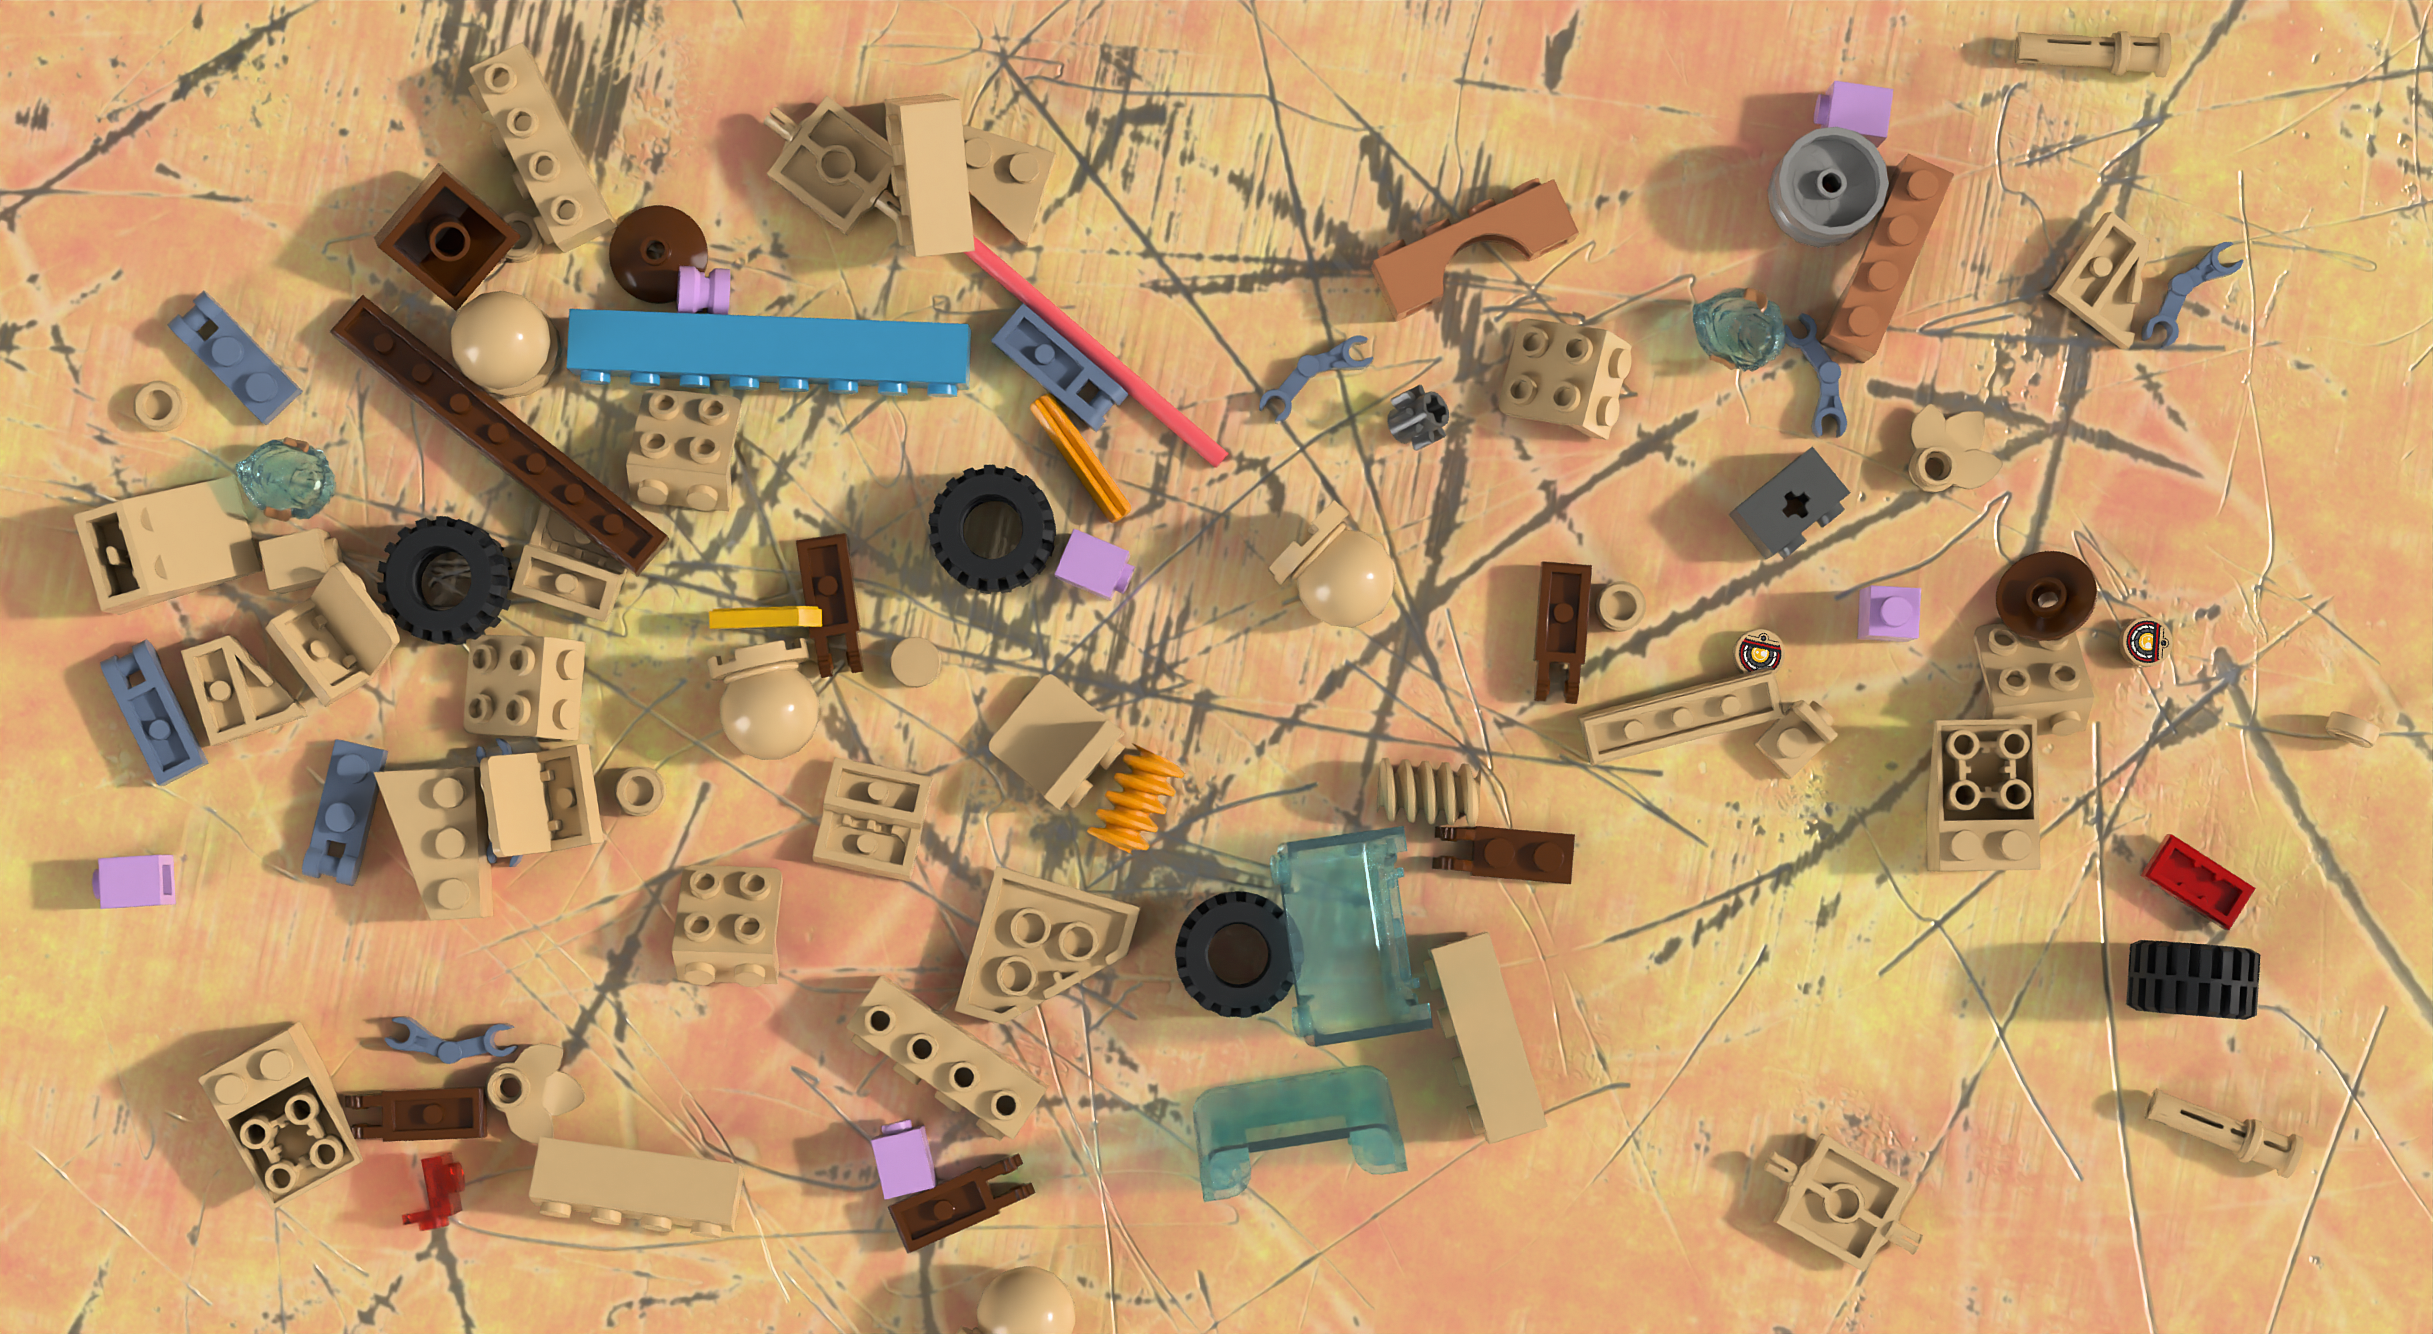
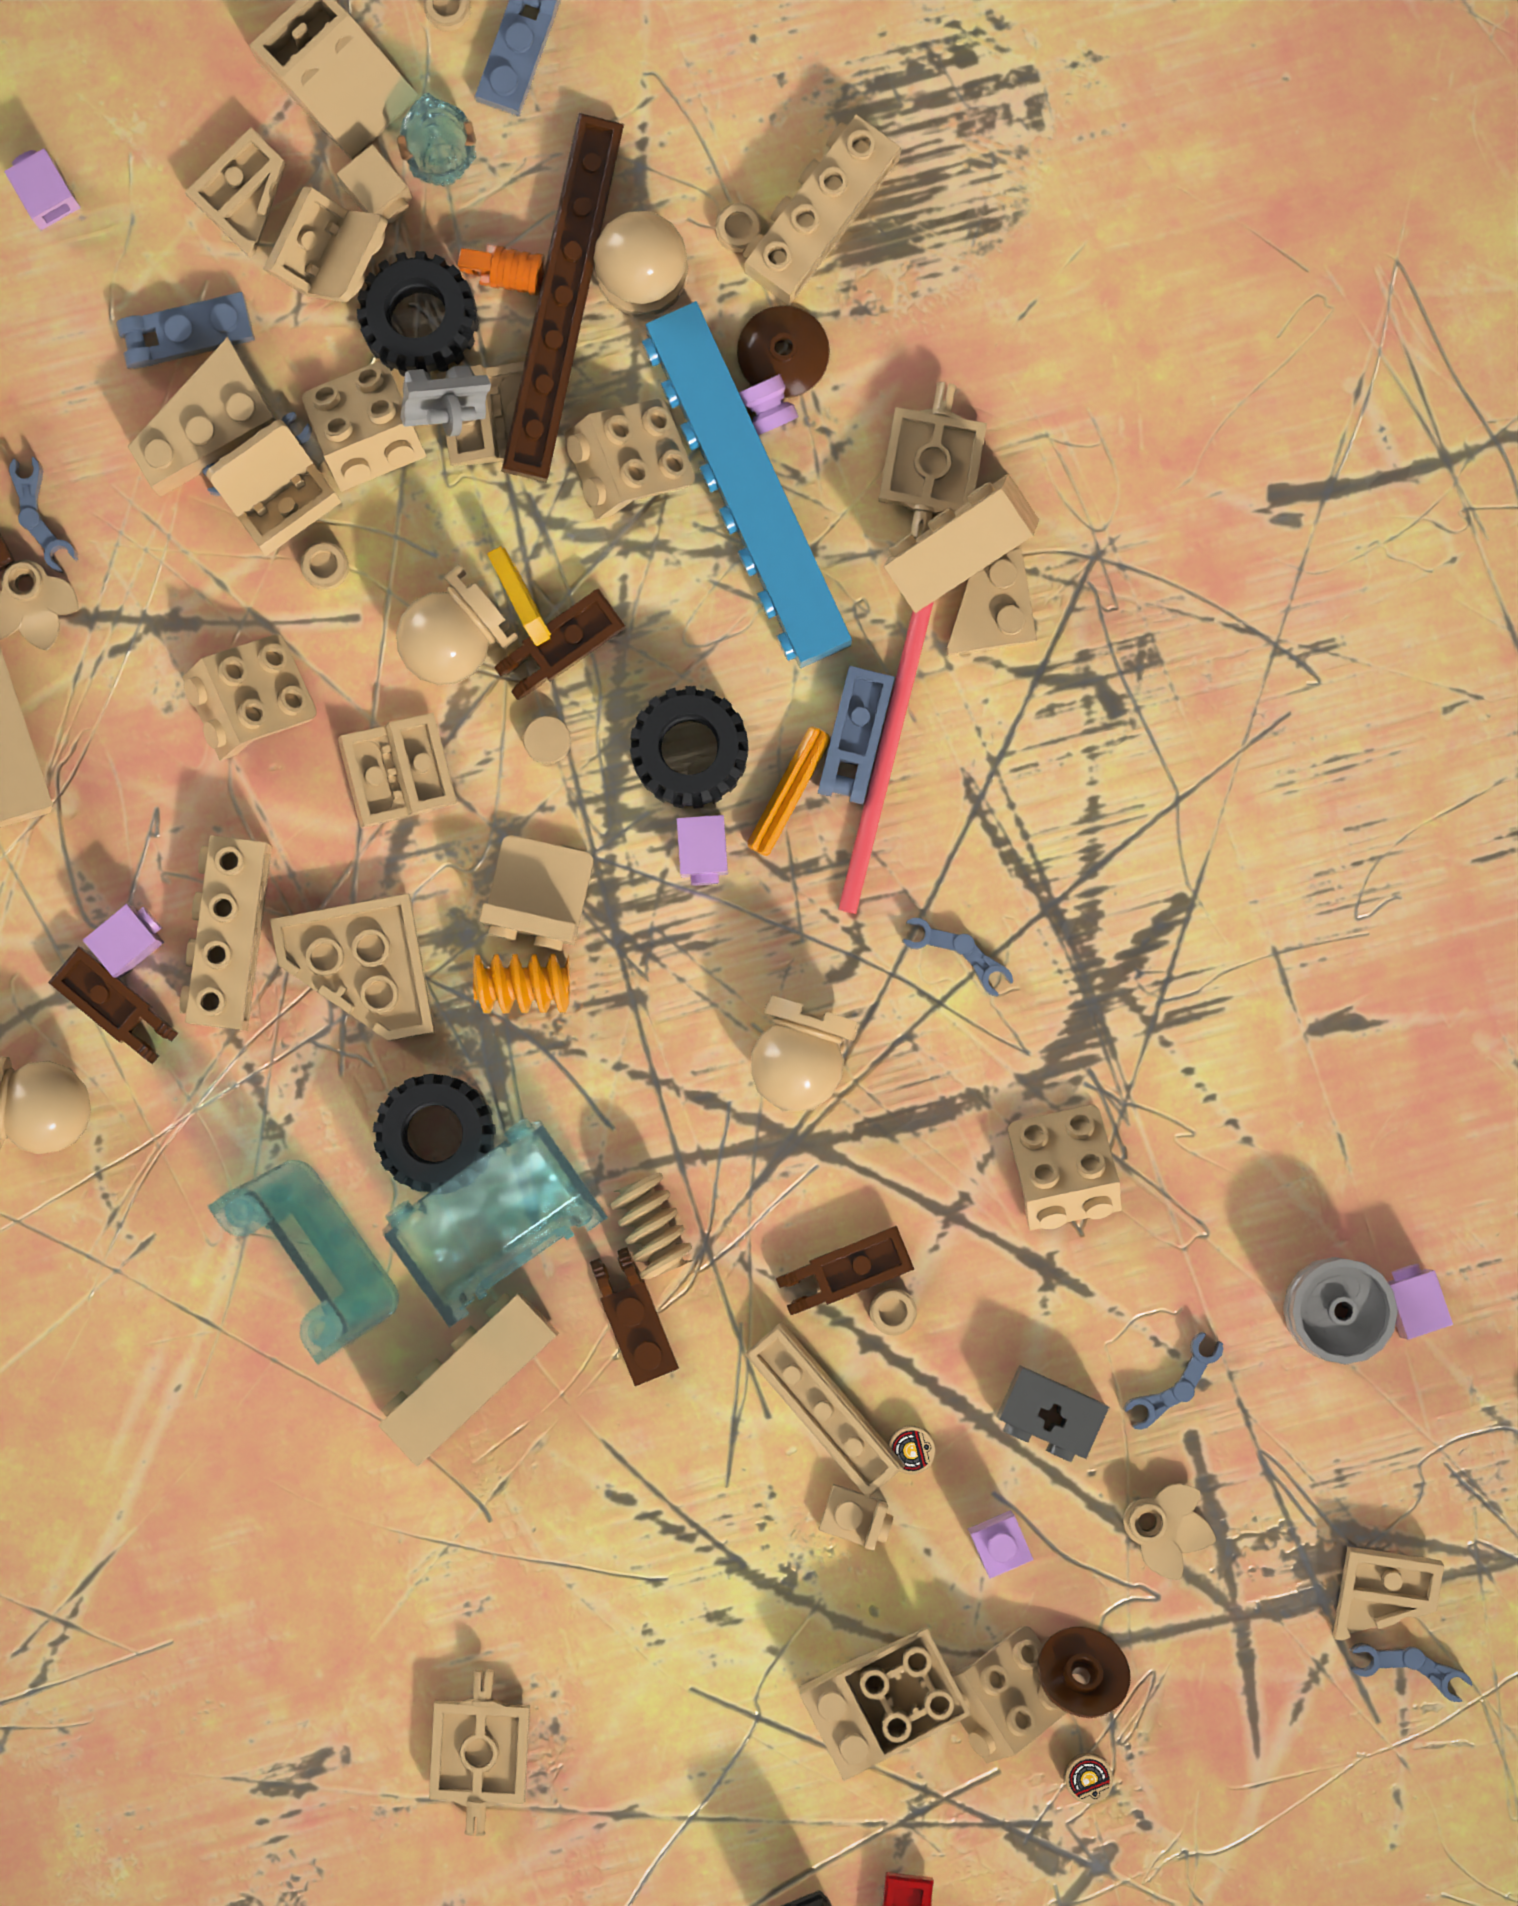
camera: 70 degrees right, 0 degrees up
sand blue plate [100,639,209,786] -> none
reddish brown slope [374,163,521,311] -> none
nougat arch [1371,178,1579,322] -> none
dark grey gear [1388,385,1449,451] -> none
clear light blue hair [1692,288,1786,372] -> none
nougat arch [1820,154,1954,363] -> none
none -> light grey hips [400,365,491,437]
none -> orange hinge [457,244,545,296]

